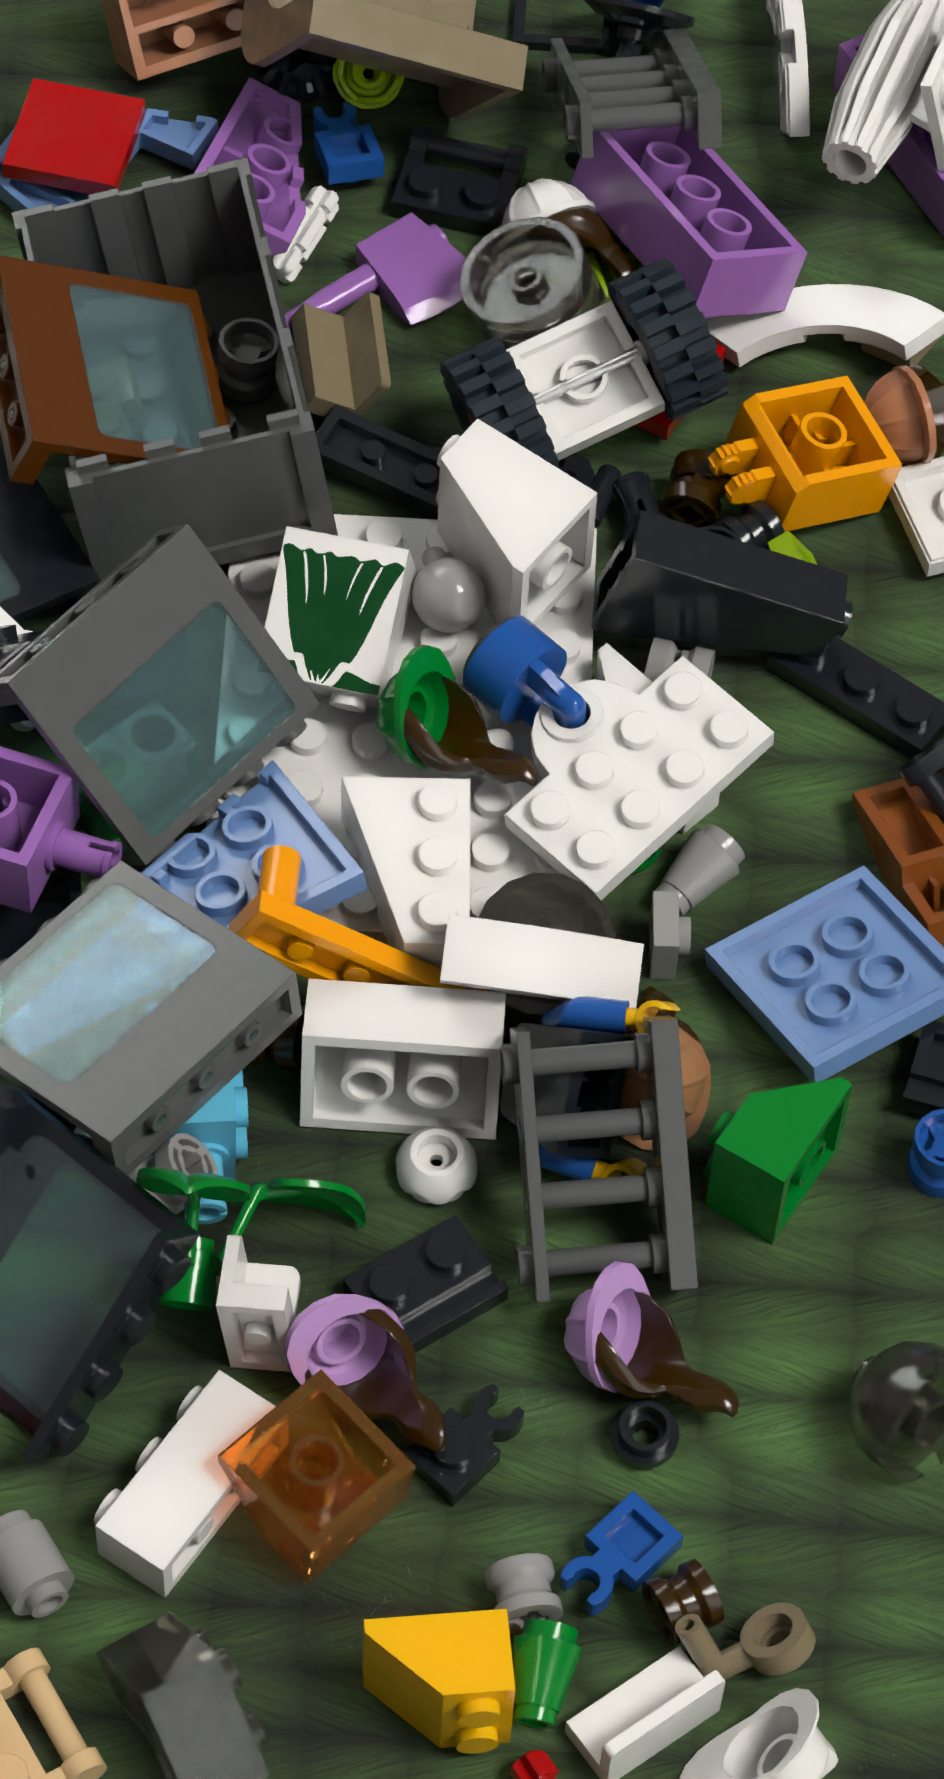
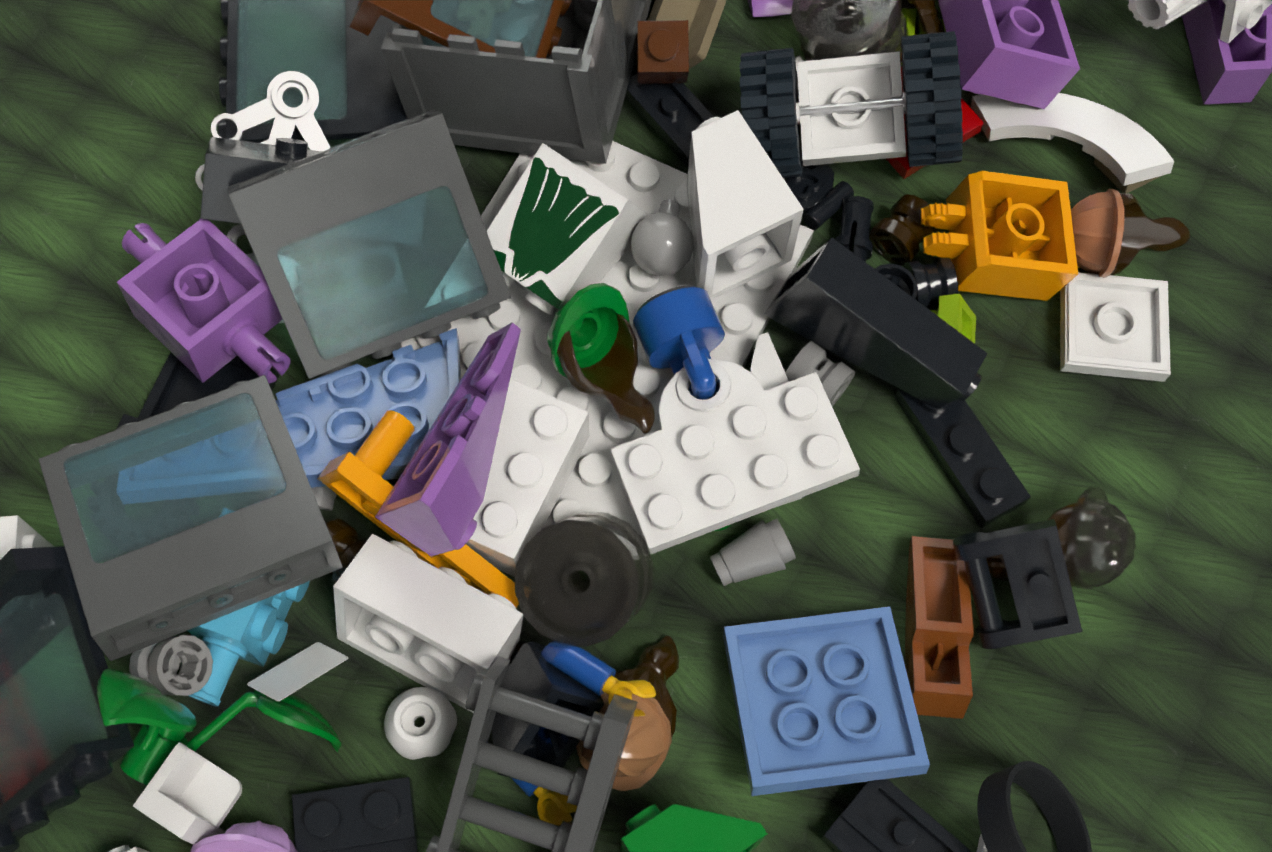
camera: 25 degrees right, 10 degrees up
white slope [440,914,644,1008] -> none
light grey plate [649,891,691,980] -> none
none -> white sticker [247,642,348,701]
none -> medium lavender wedge [375,322,521,557]
none -> reddish brown brick [637,20,689,84]

